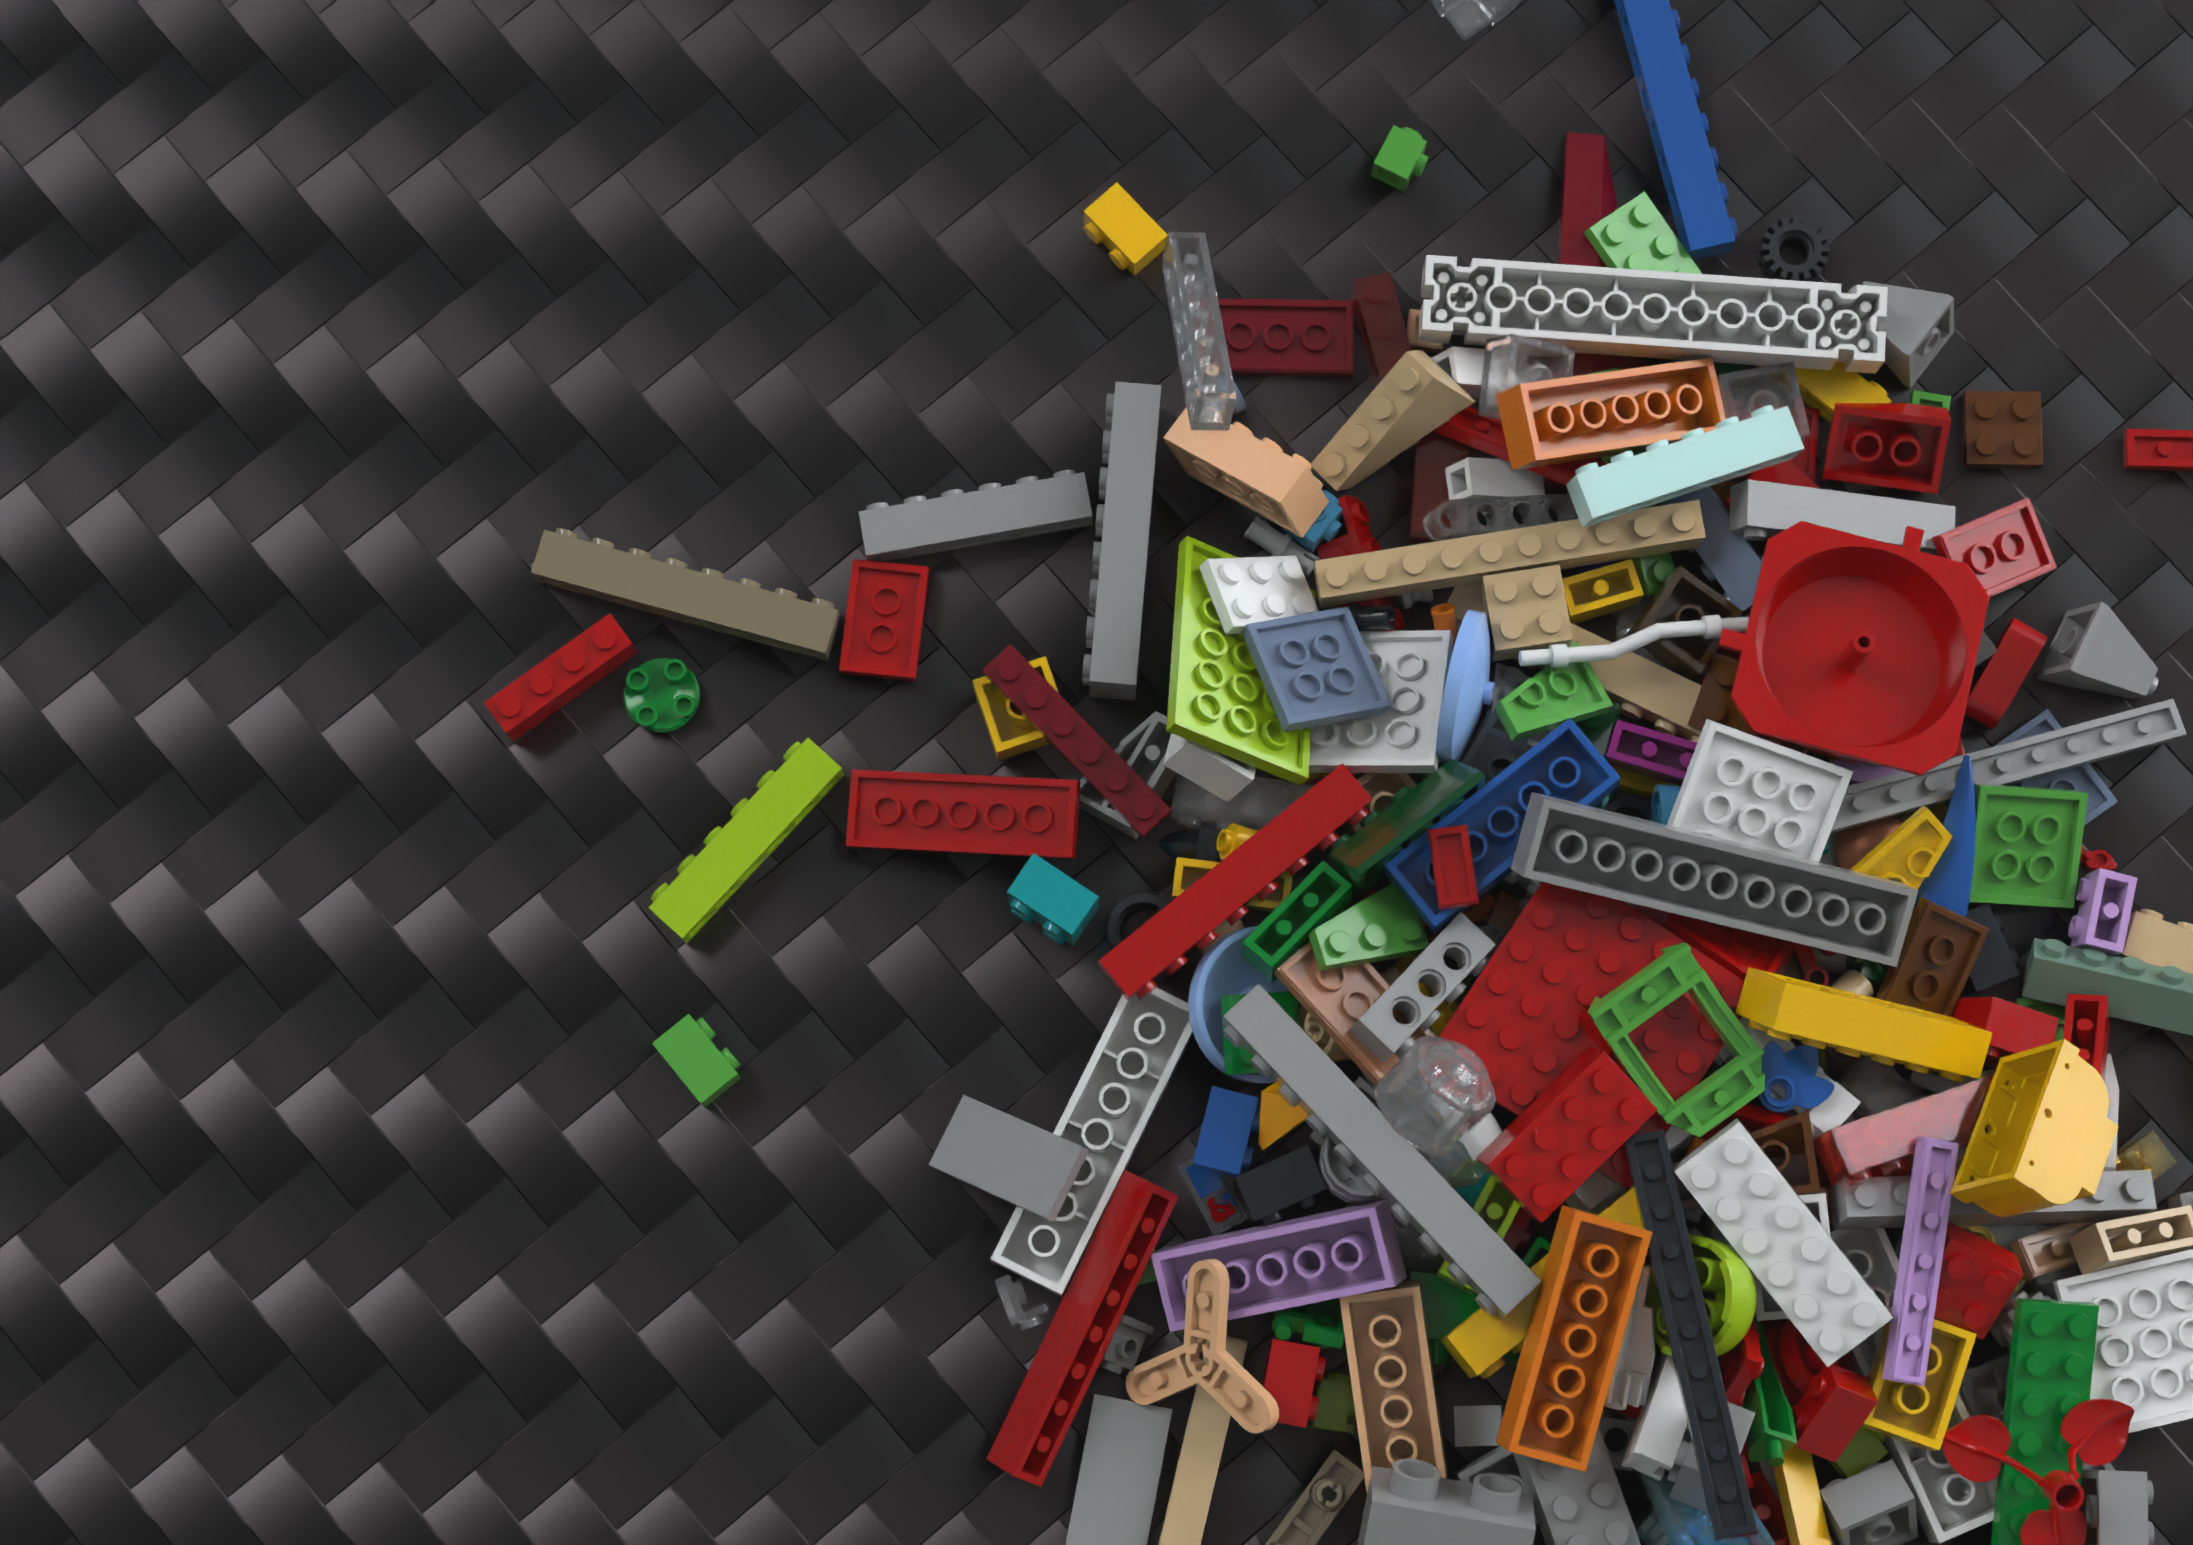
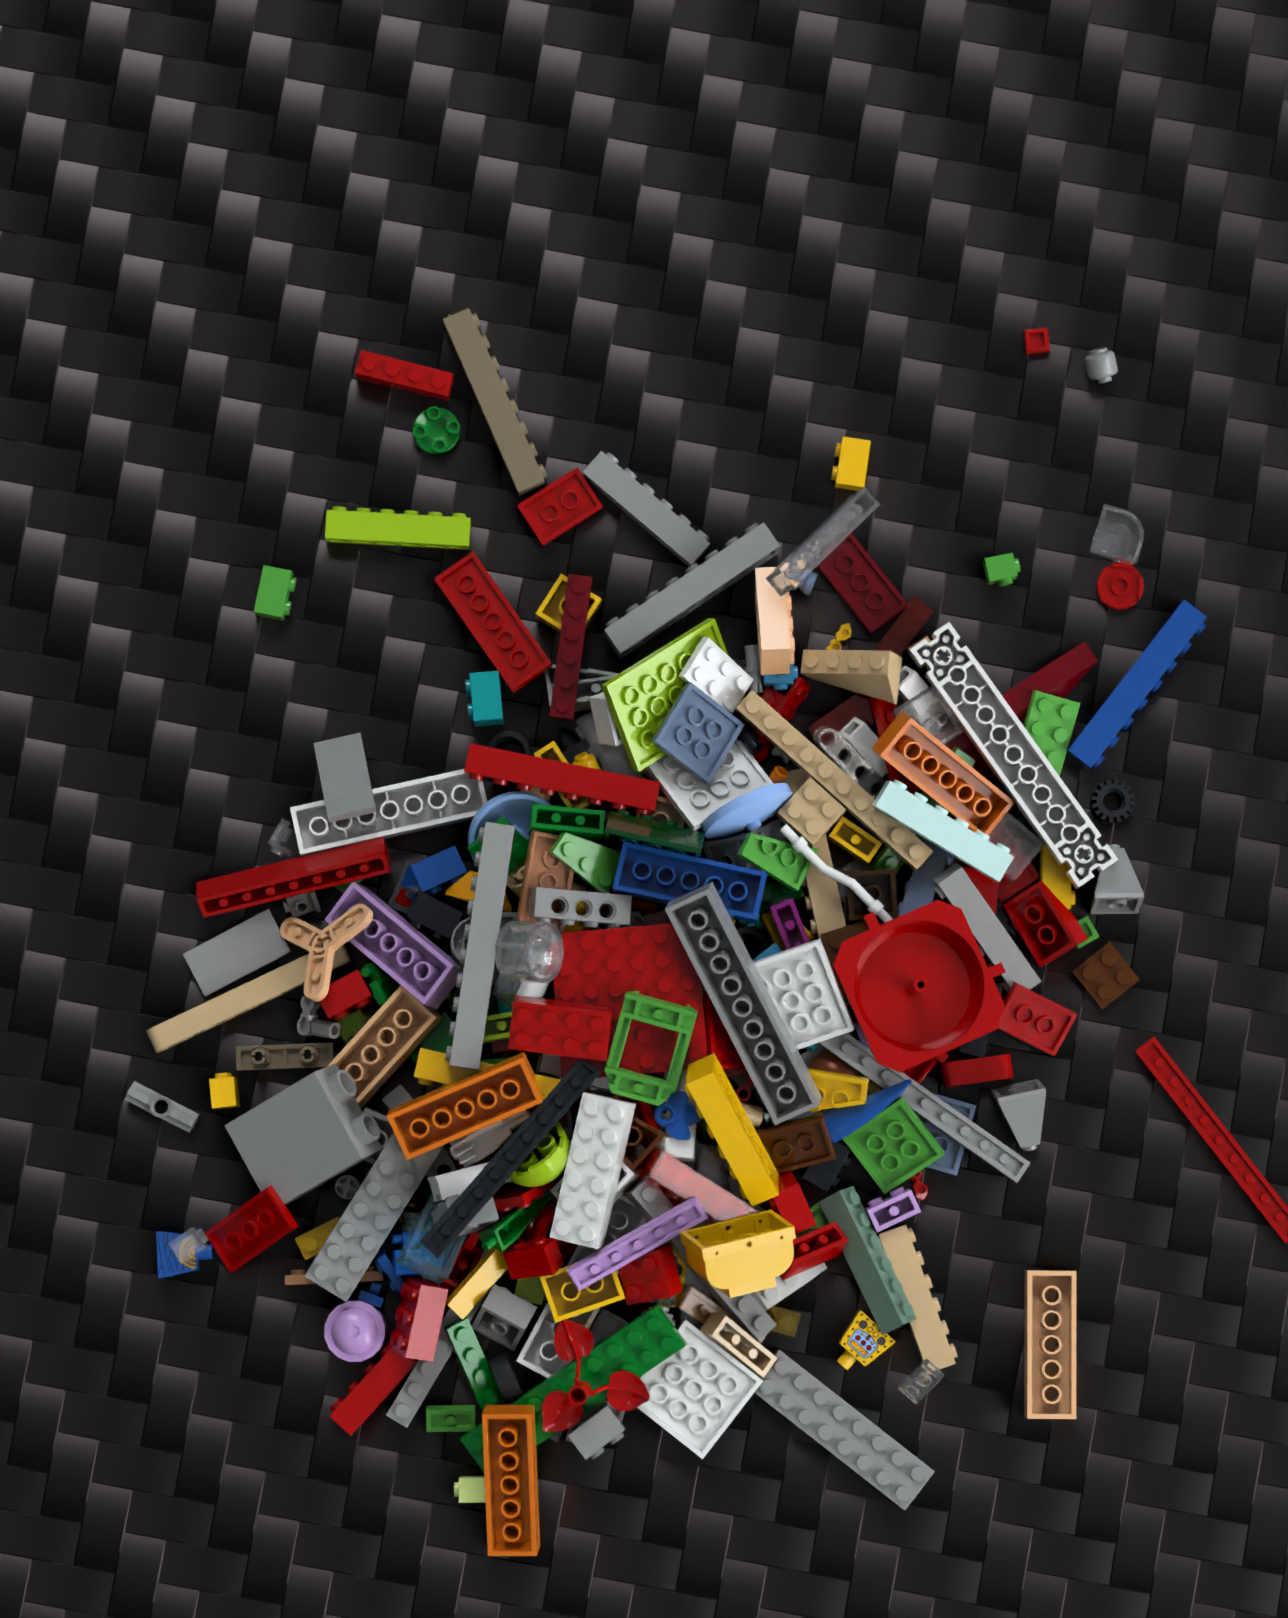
camera: 45 degrees right, 5 degrees up
red tile [1427,824,1479,910] -> none
none -> light grey bar [297,996,340,1039]
none -> yellow piece [825,623,851,650]
none -> red tile [1096,562,1144,610]

